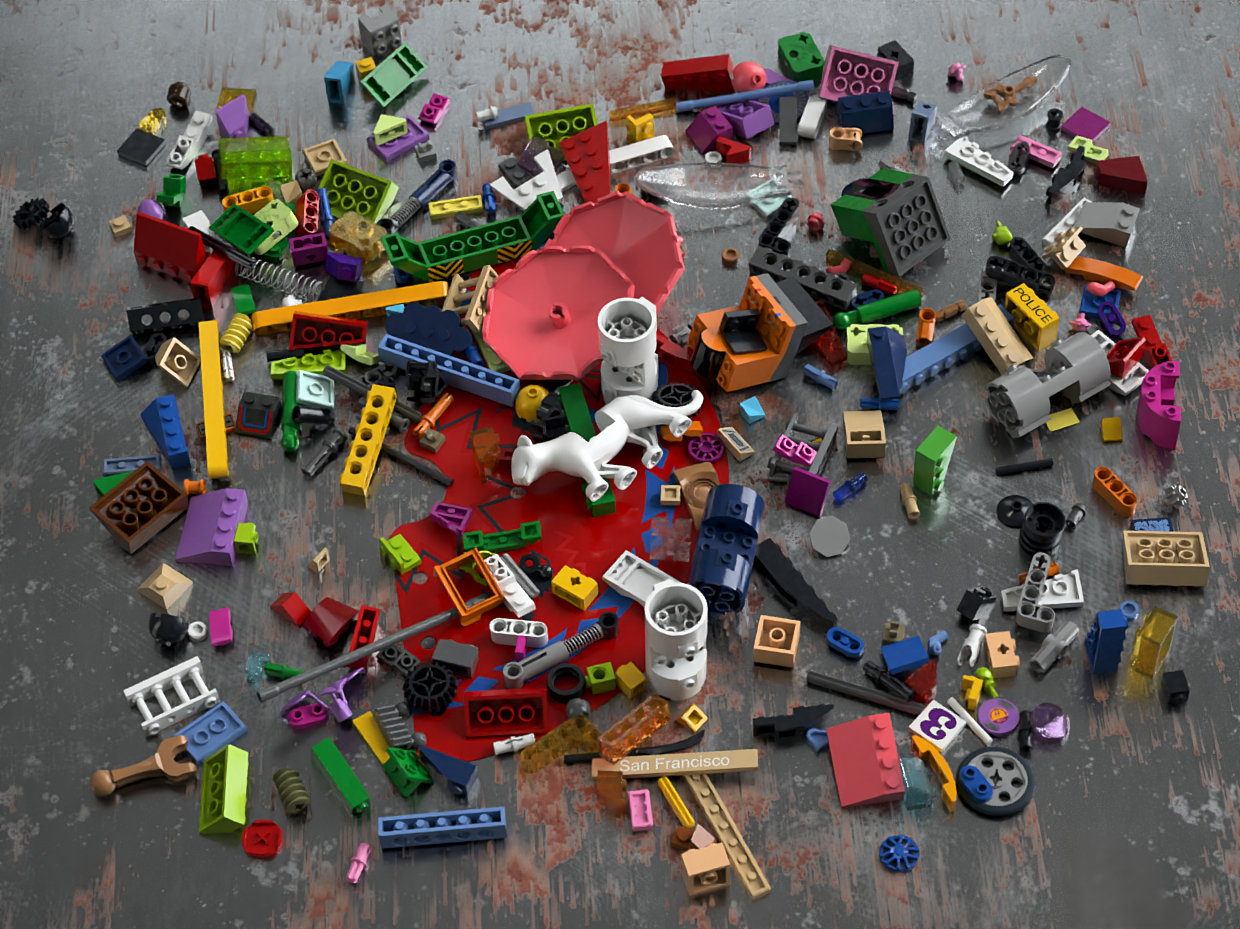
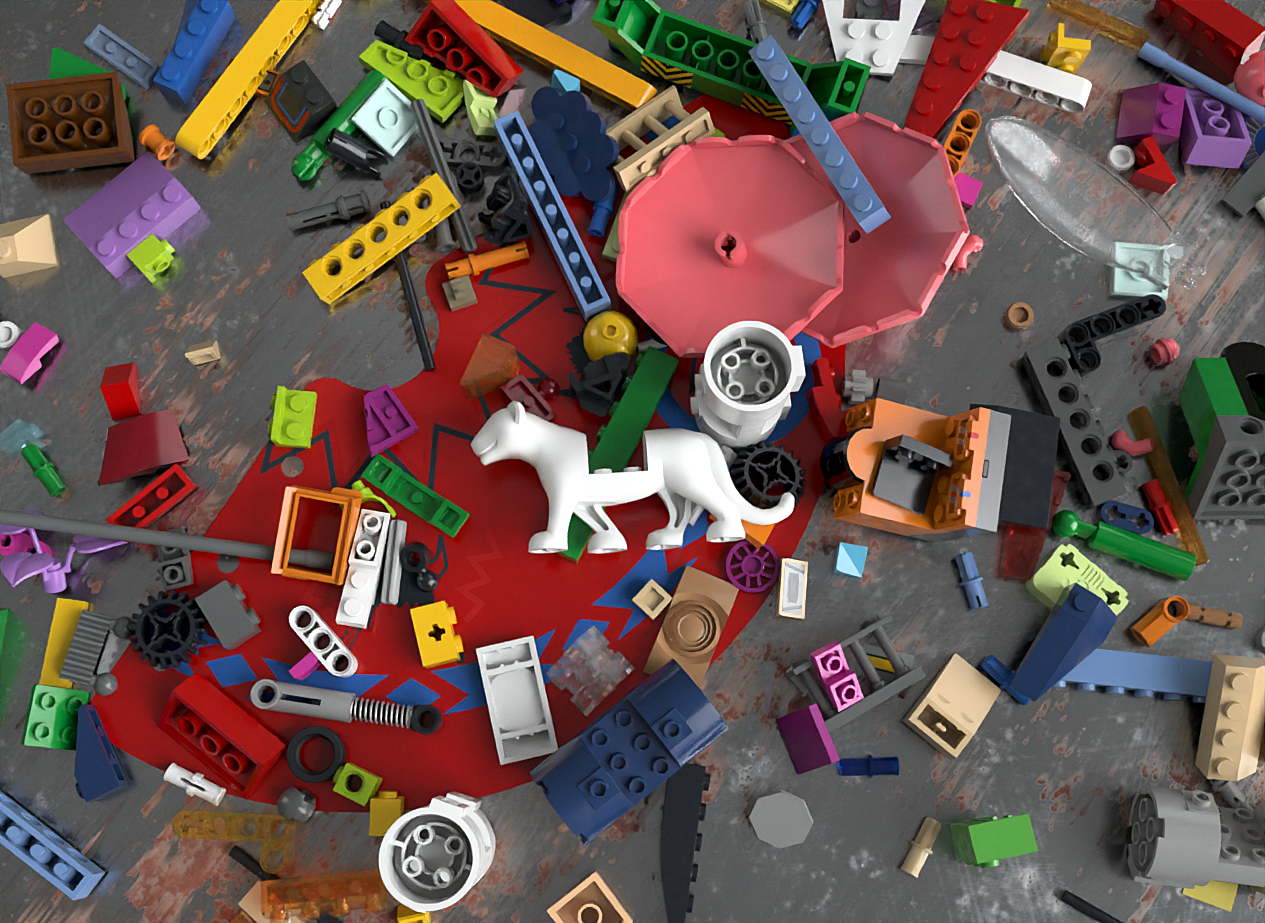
camera: 35 degrees right, 25 degrees up
none -> medium blue brick [748,35,892,234]

